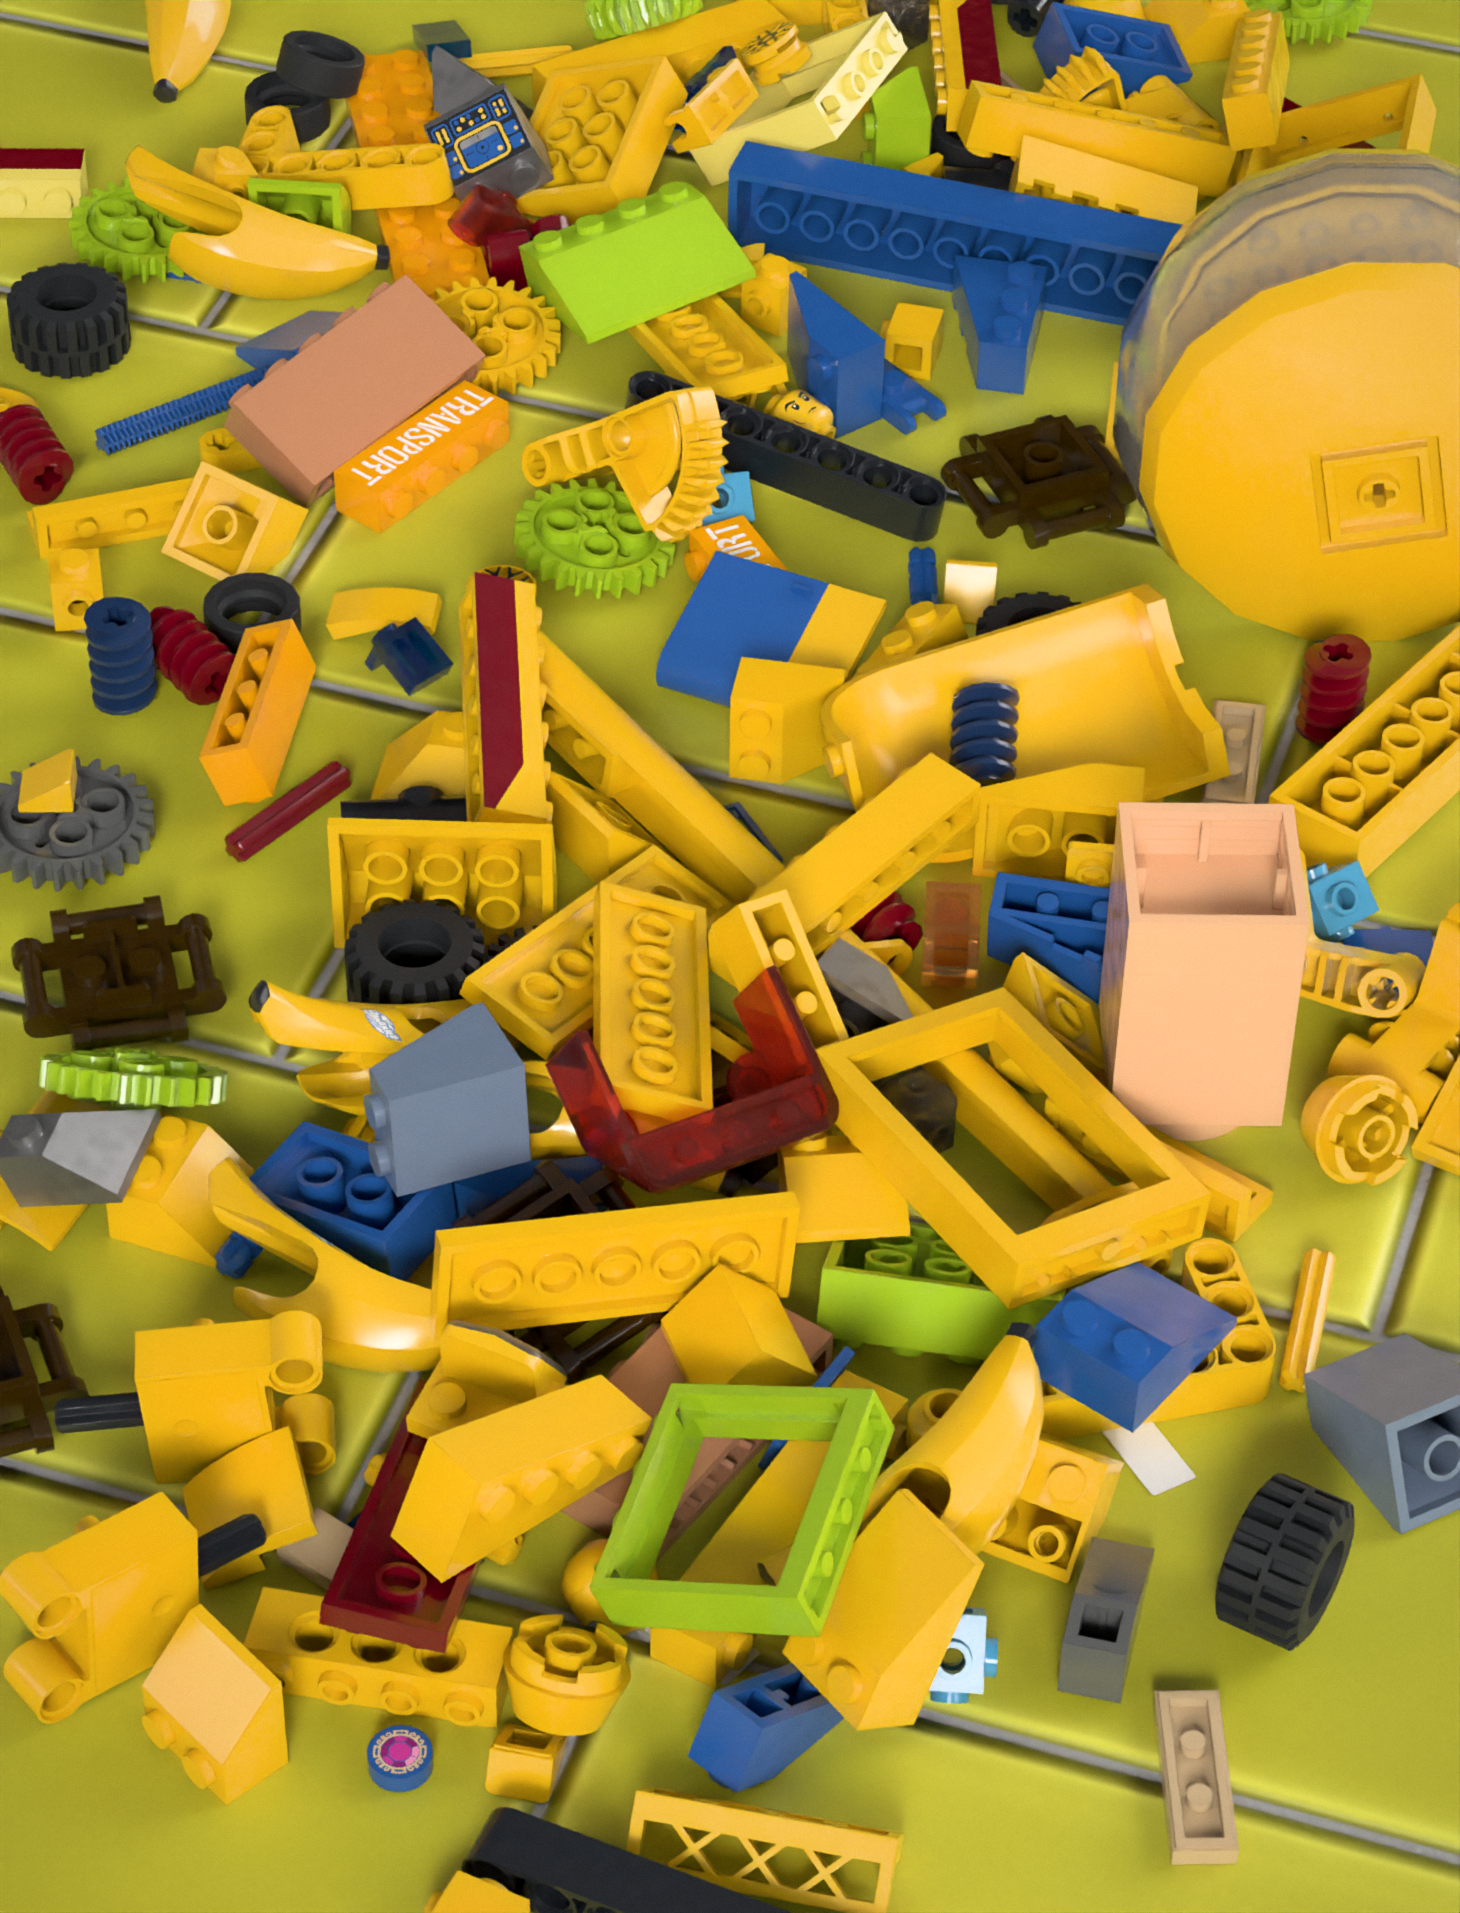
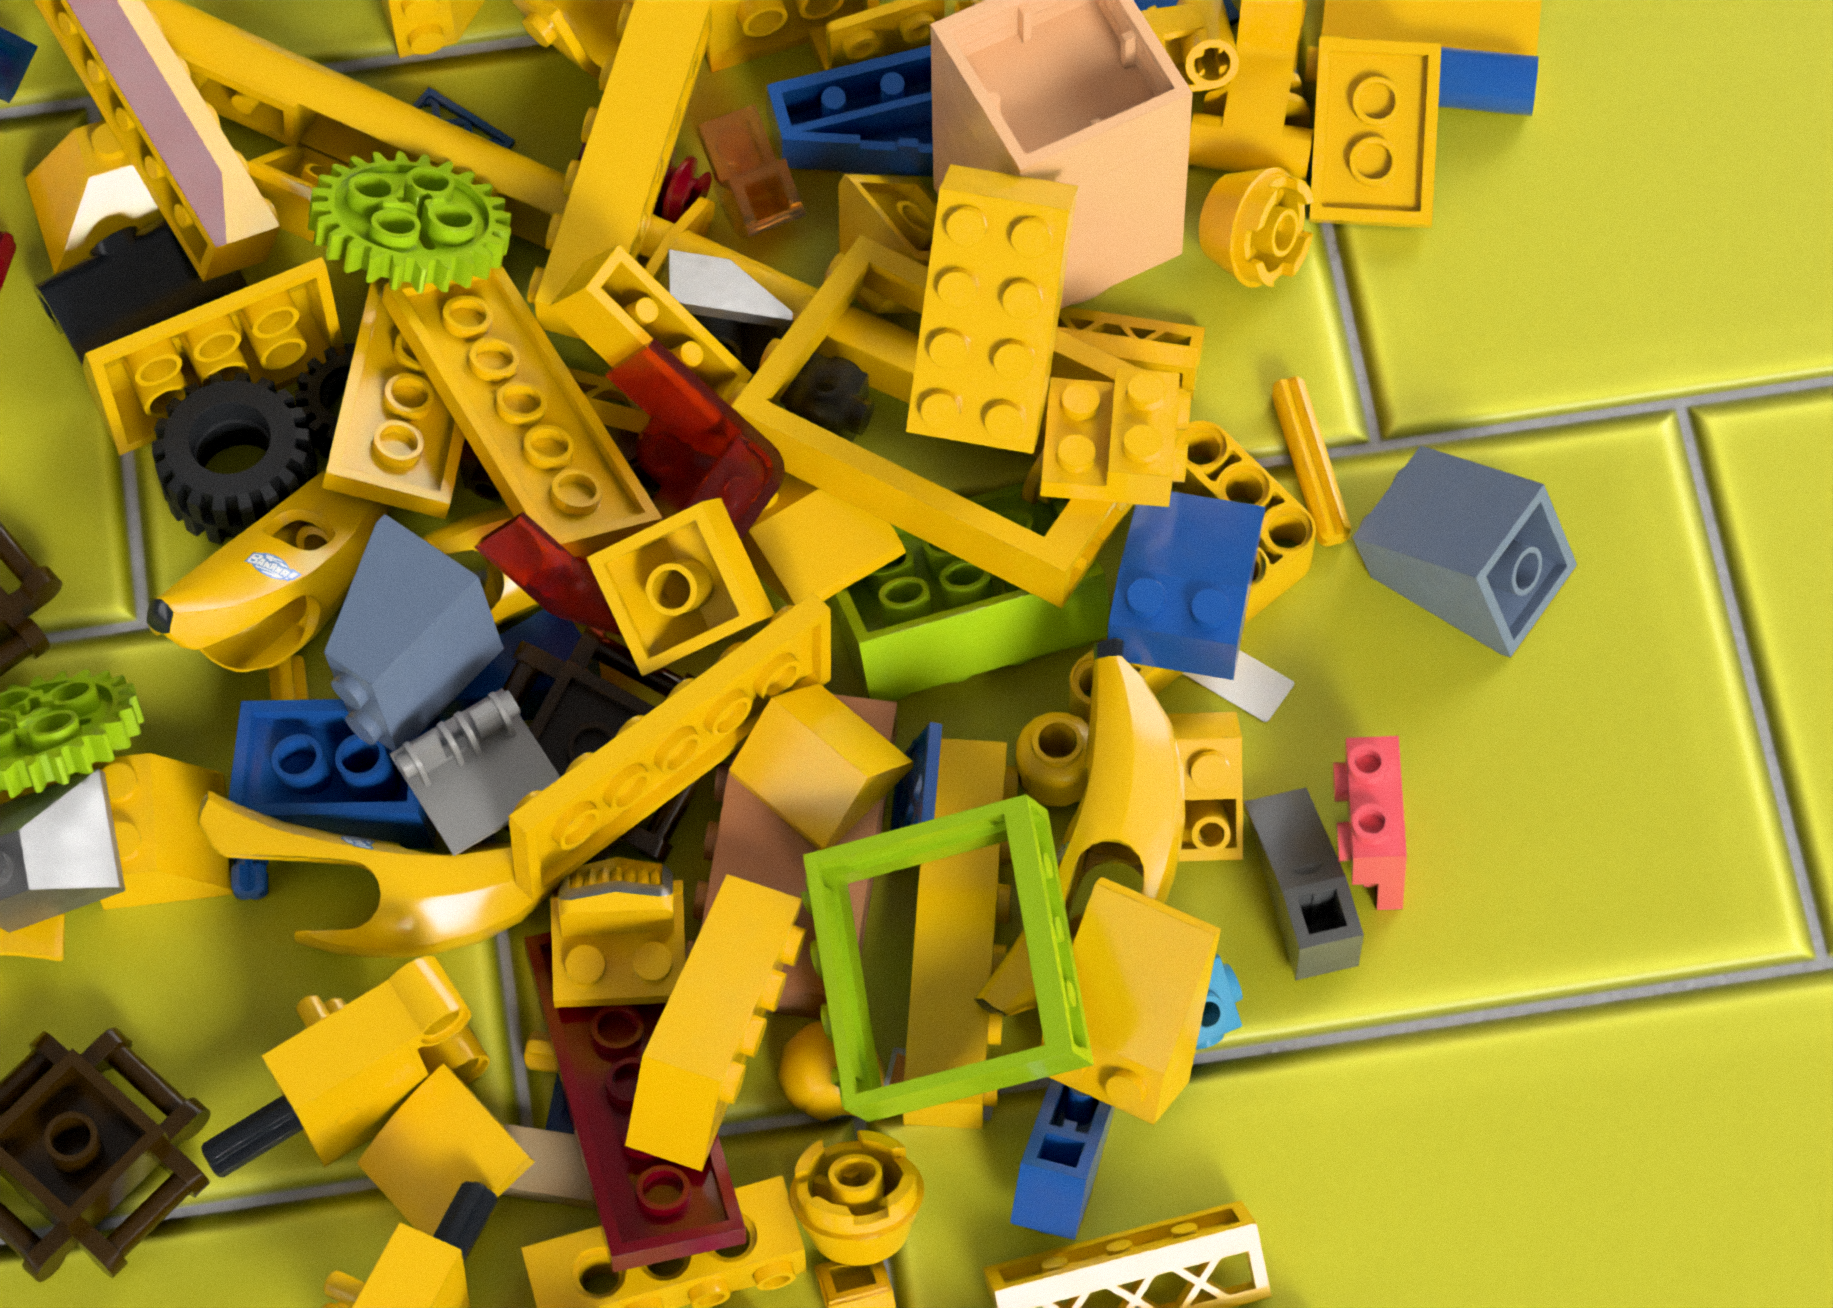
camera: 25 degrees left, 20 degrees up
tan tile [1153,1690,1239,1865] -> none
black tyre [1215,1473,1355,1651] -> none
none -> lime gear [308,151,512,293]
none -> light grey hinge [390,688,560,856]
none -> yellow slope [586,497,775,676]
none -> yellow brick [906,164,1078,454]
none -> yellow plate [1040,367,1191,507]
none -> coral plate [1333,736,1407,910]

